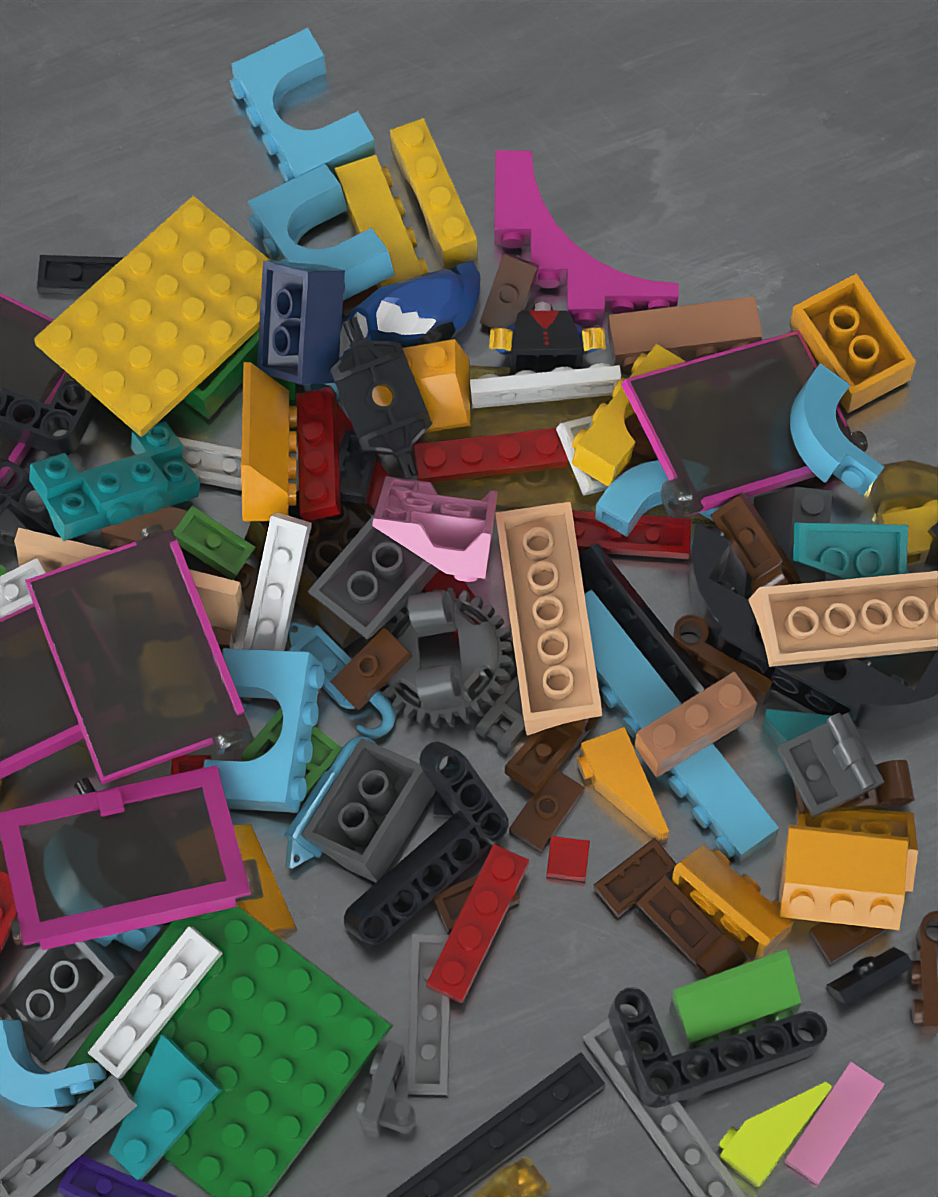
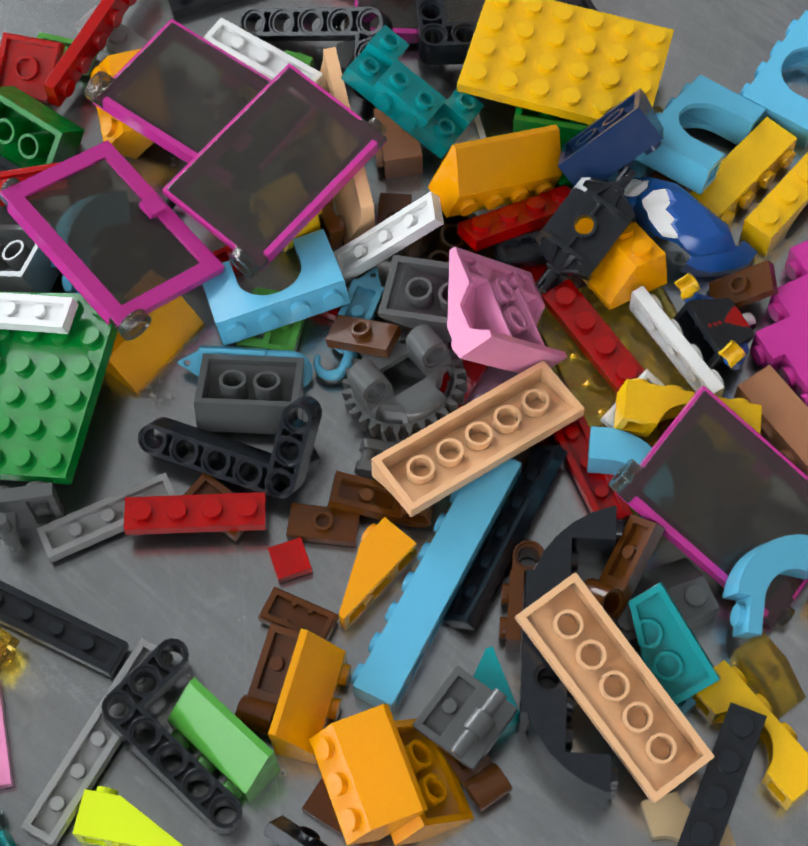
camera: 65 degrees right, 5 degrees down
bright green plate [173,506,255,580] -> none
nougat brick [635,671,757,778] -> none

